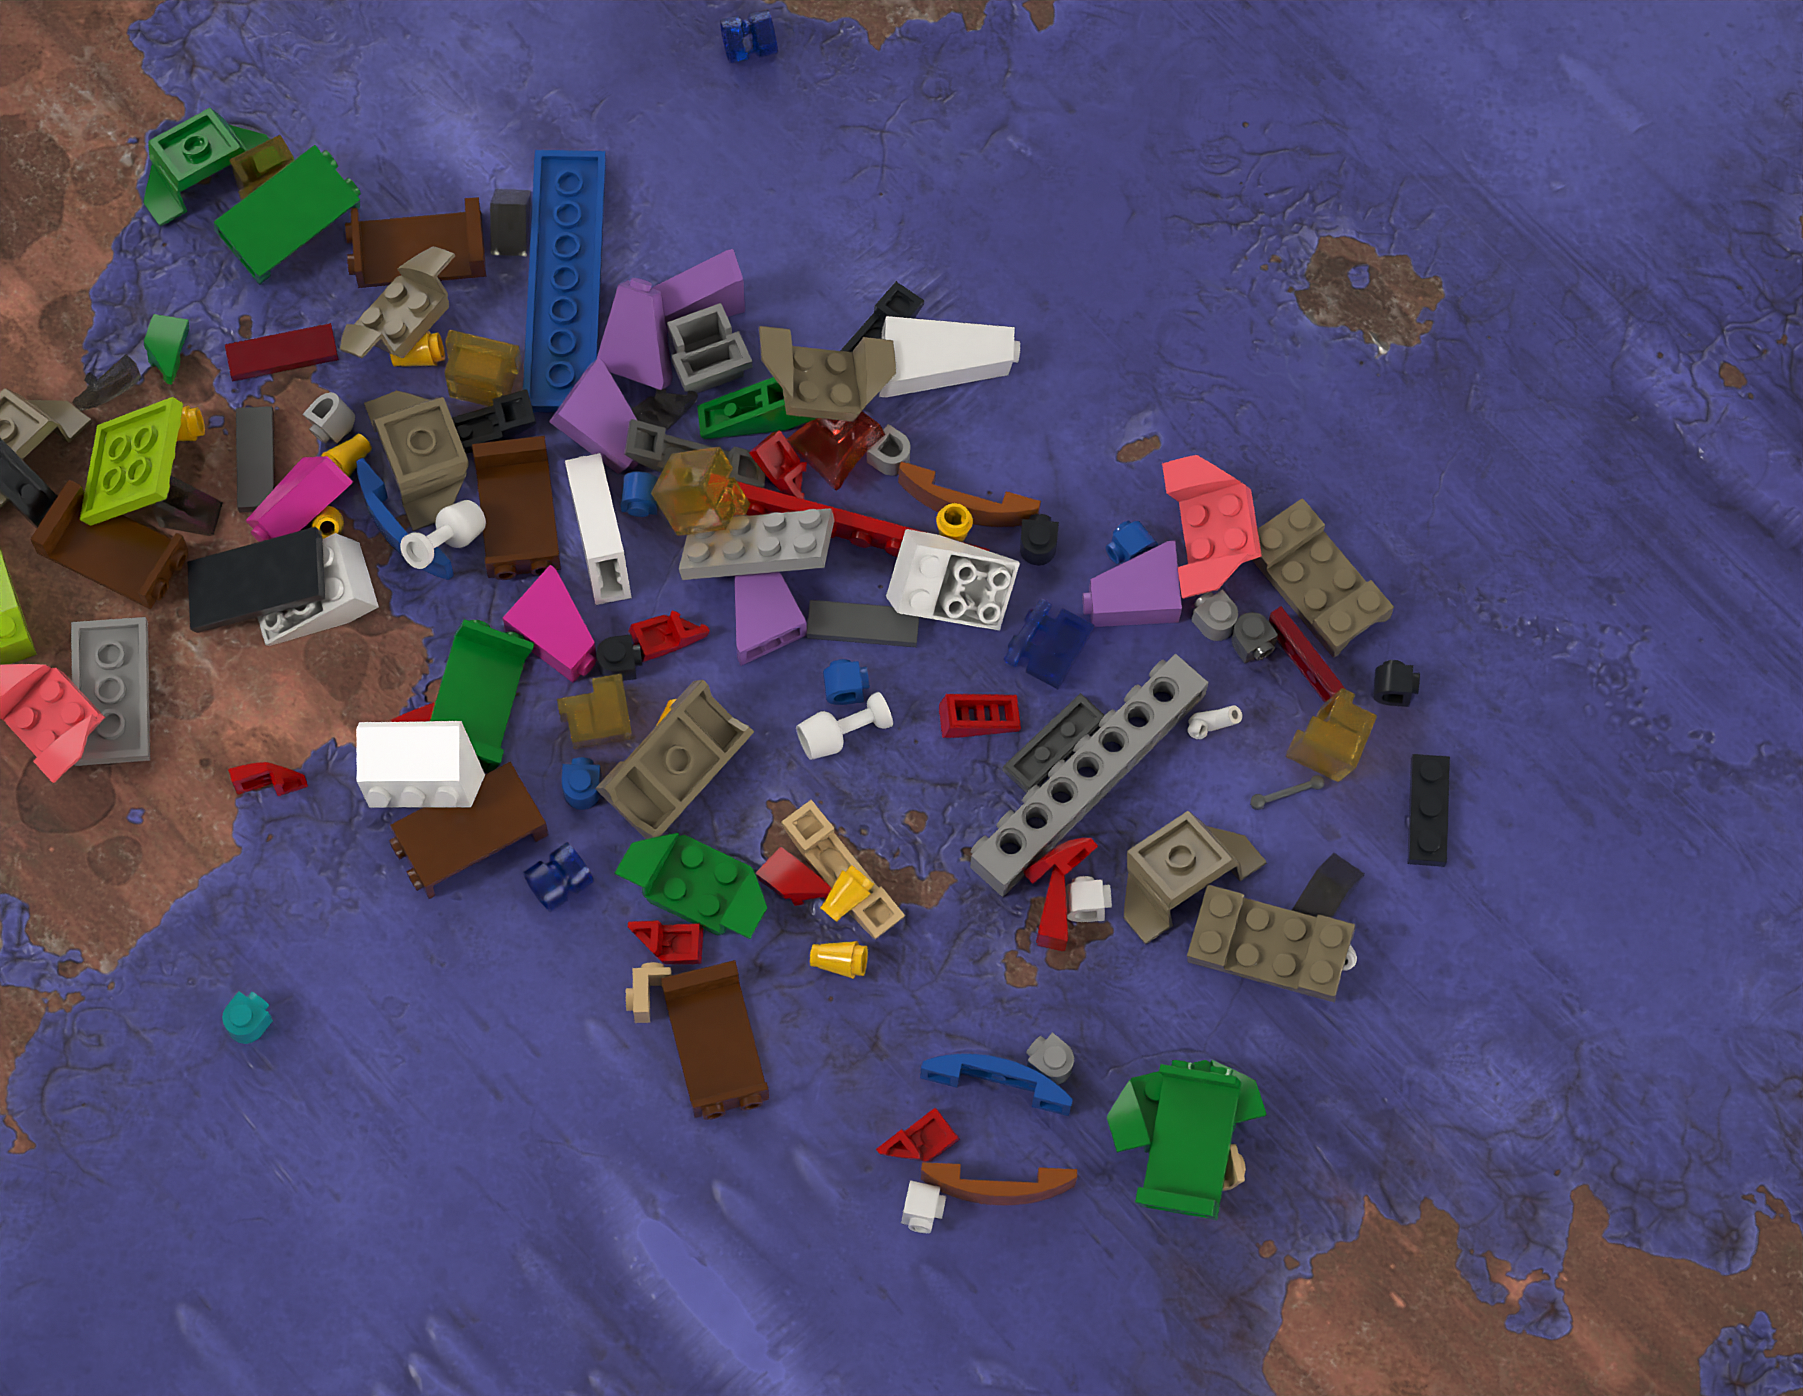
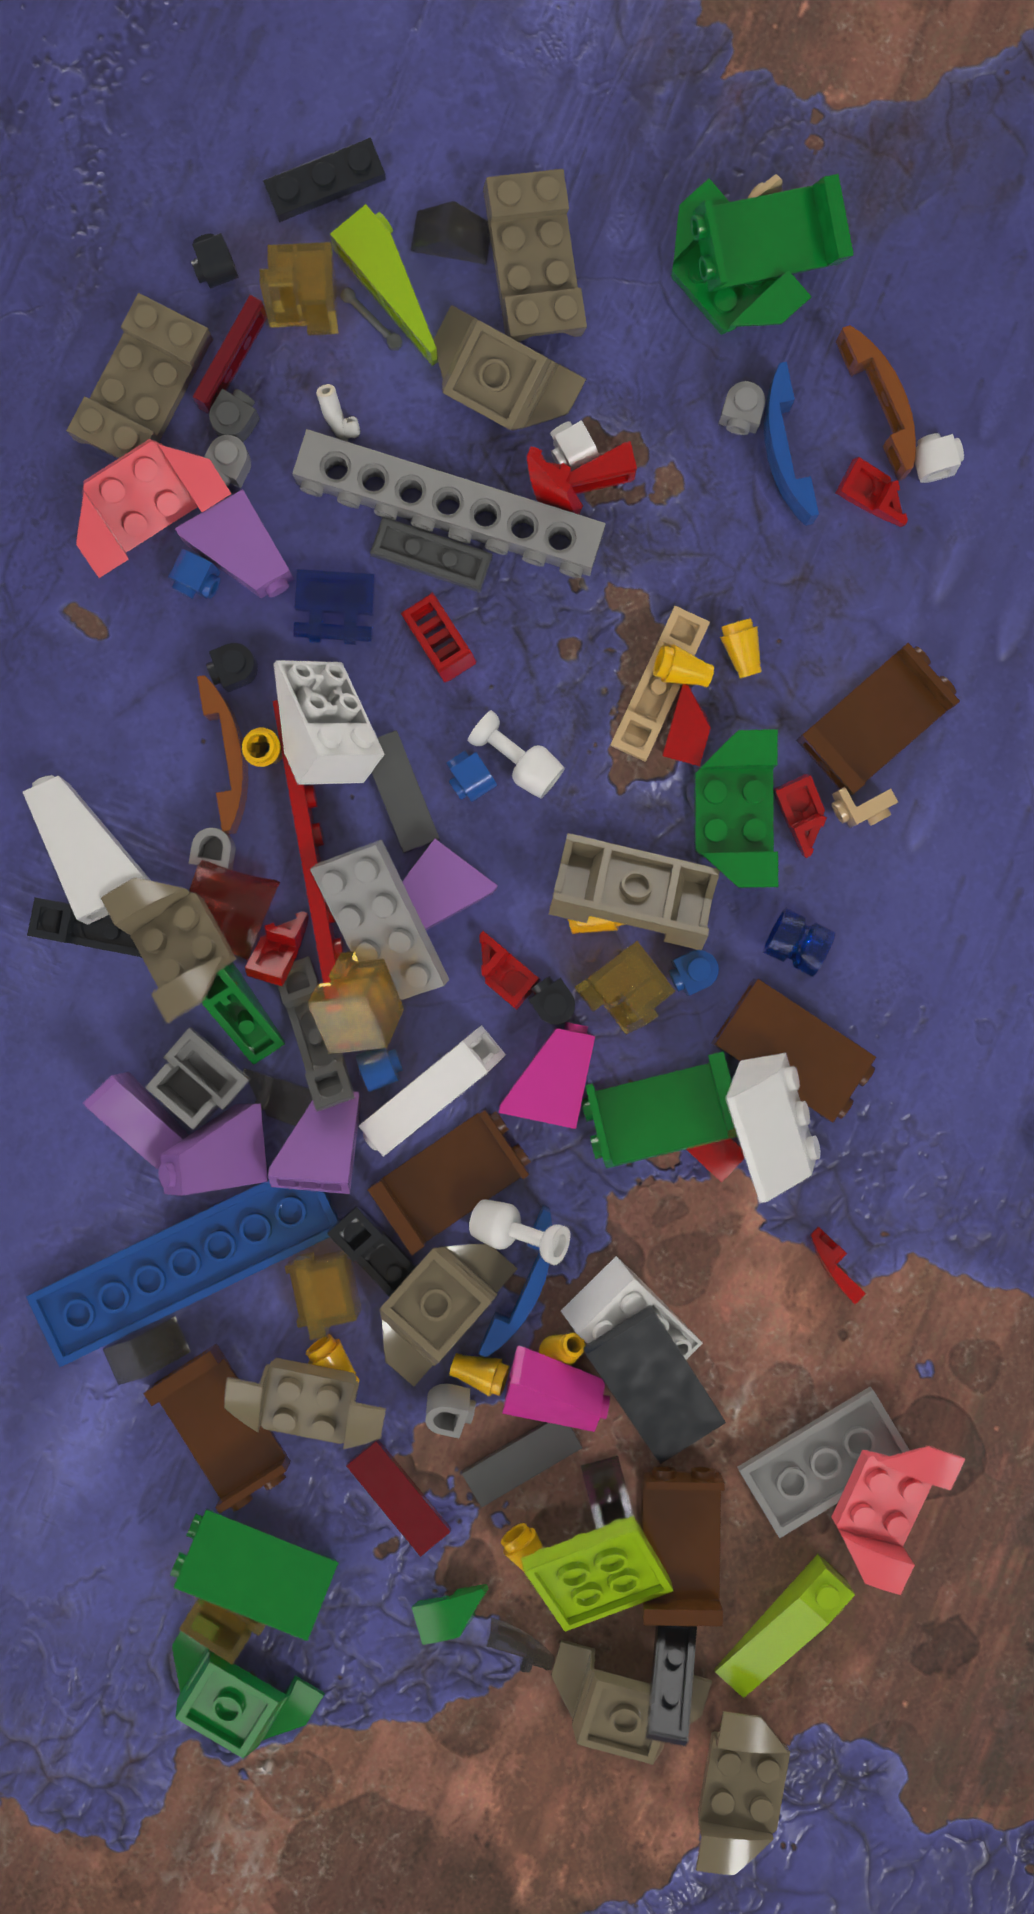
camera: 120 degrees left, 20 degrees up
none -> lime slope [330,204,438,366]

